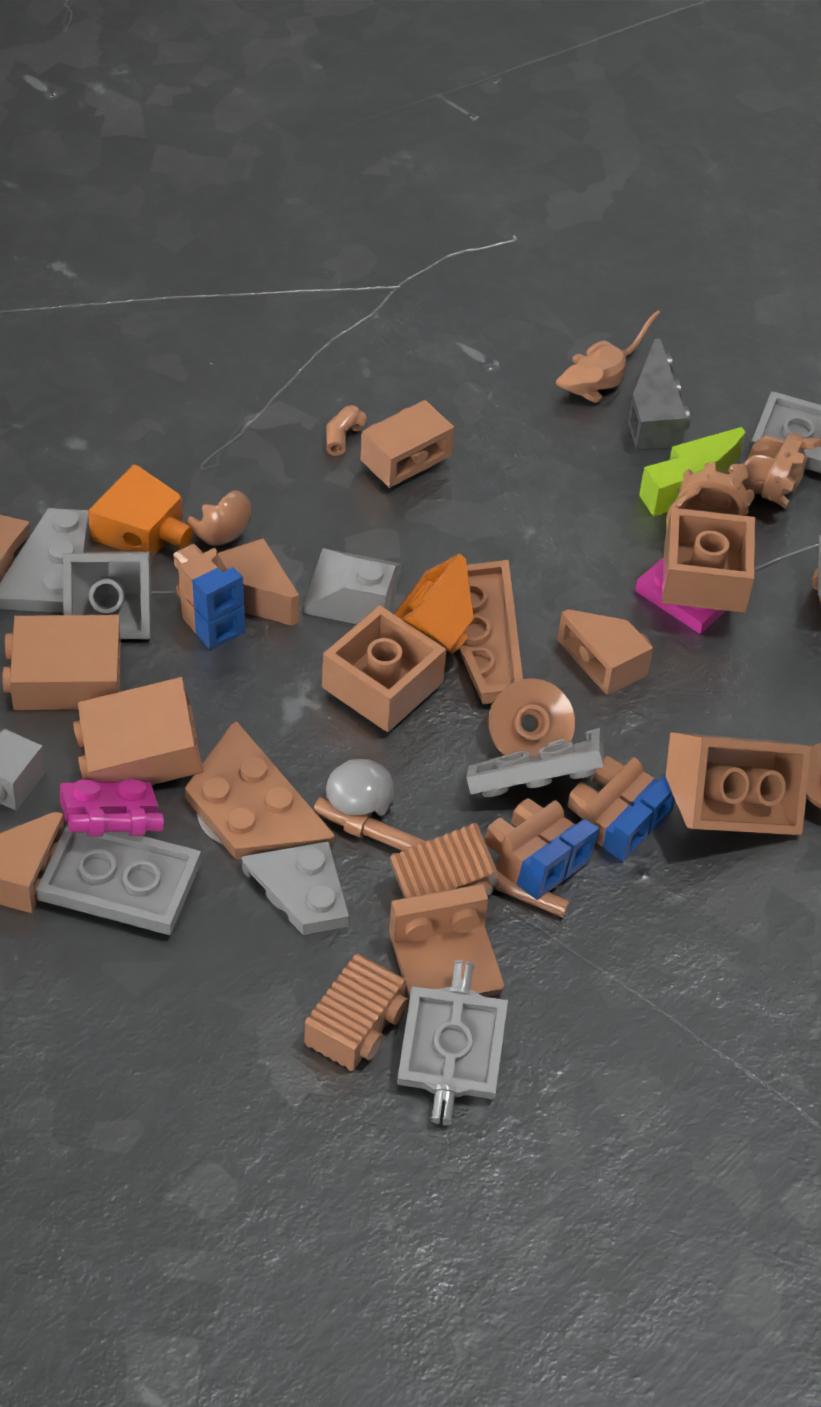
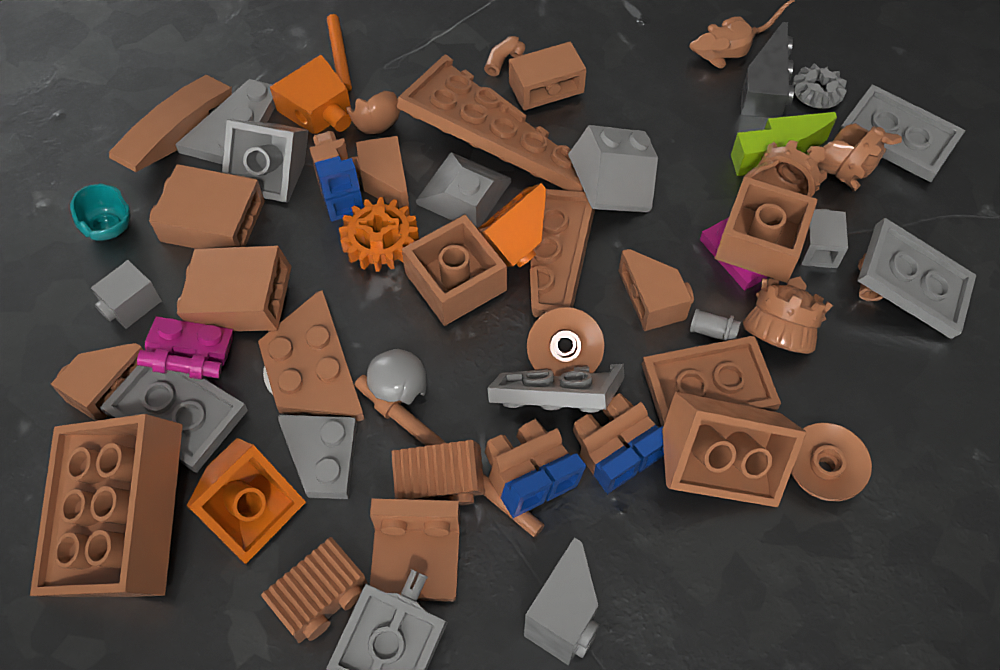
camera: 20 degrees right, 10 degrees up
none -> nougat slope [30,414,183,597]
none -> orange slope [187,438,306,564]
none -> orange bar [326,14,352,92]
none -> orange gear [339,197,419,272]
none -> nougat wing [397,54,584,192]
none -> light grey slope [524,537,600,665]
none -> light grey slope [568,125,658,212]
none -> nougat plate [641,336,781,426]
none -> light grey pin [690,309,741,341]
none -> nougat hair [743,276,833,354]
none -> light grey gear [792,63,847,108]
none -> light grey brick [800,209,848,268]

